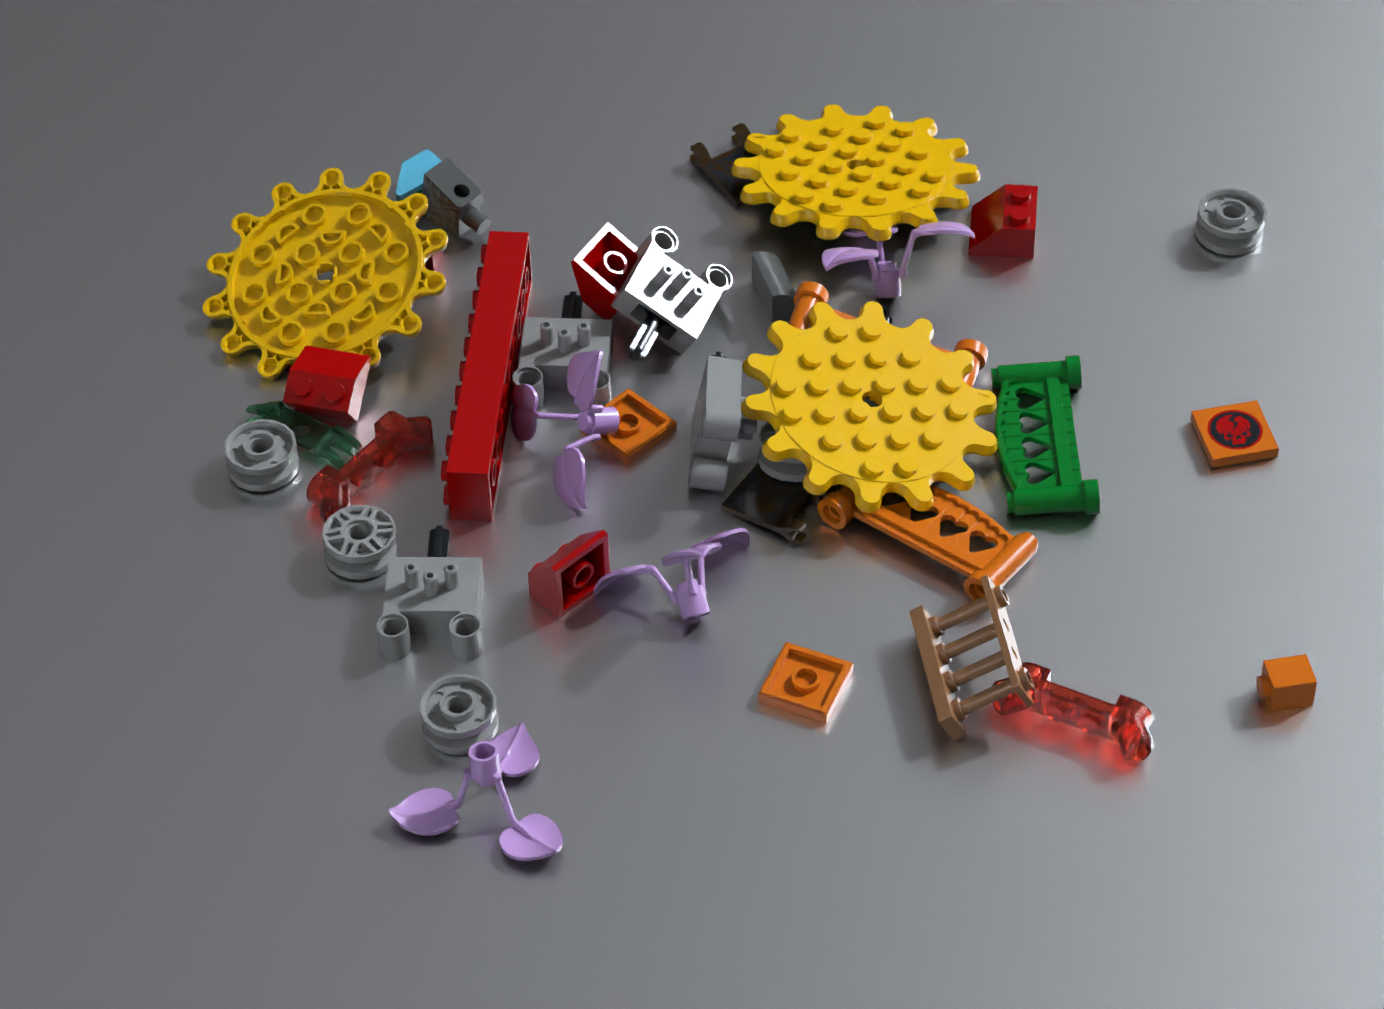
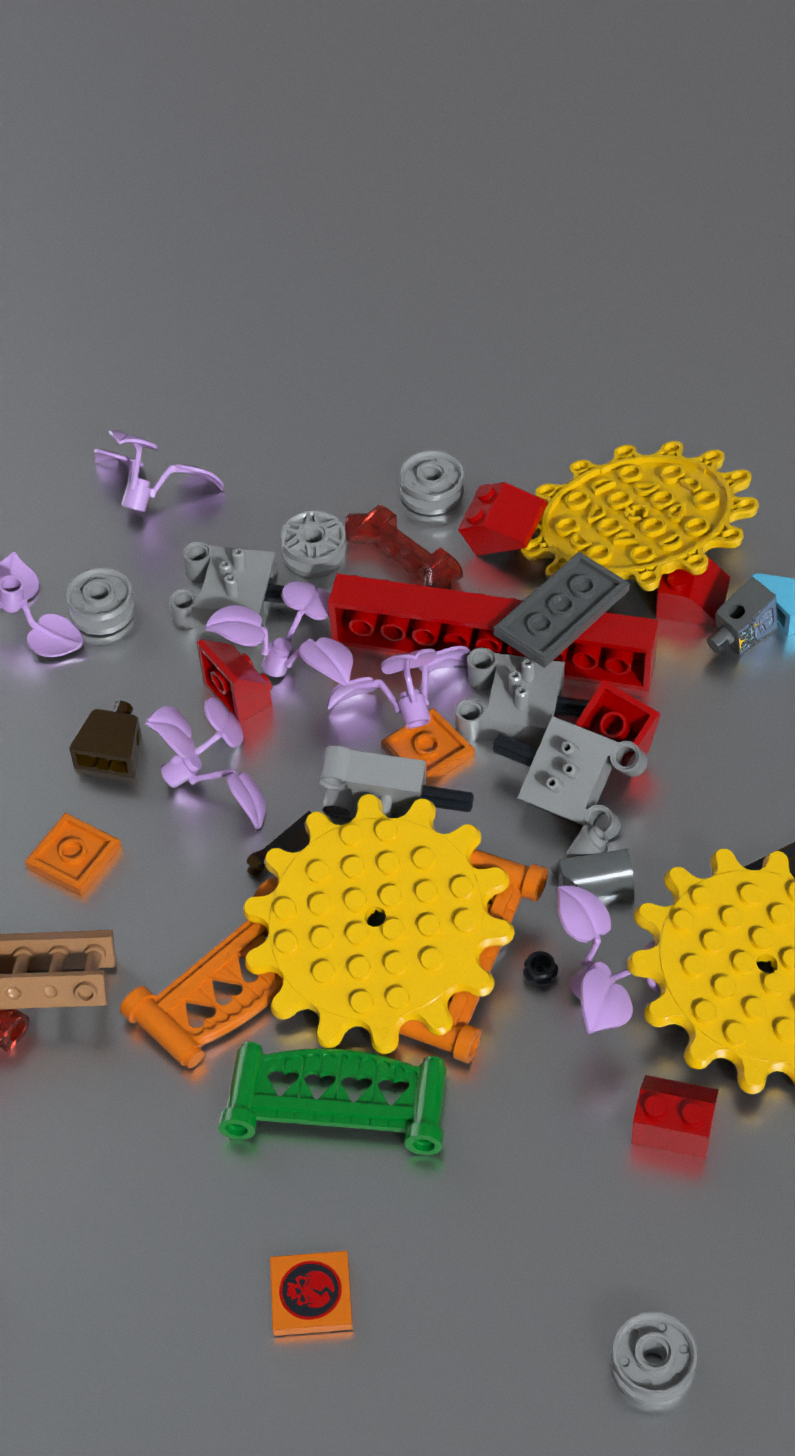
camera: 100 degrees right, 5 degrees up
clear green piece [245,401,362,470] -> none
none -> dark brown torso [69,701,142,778]
none -> lavender plant [94,430,224,512]
none -> lavender plant [205,581,353,687]
none -> dark grey tile [494,552,630,668]
none -> light grey cone [550,825,608,878]

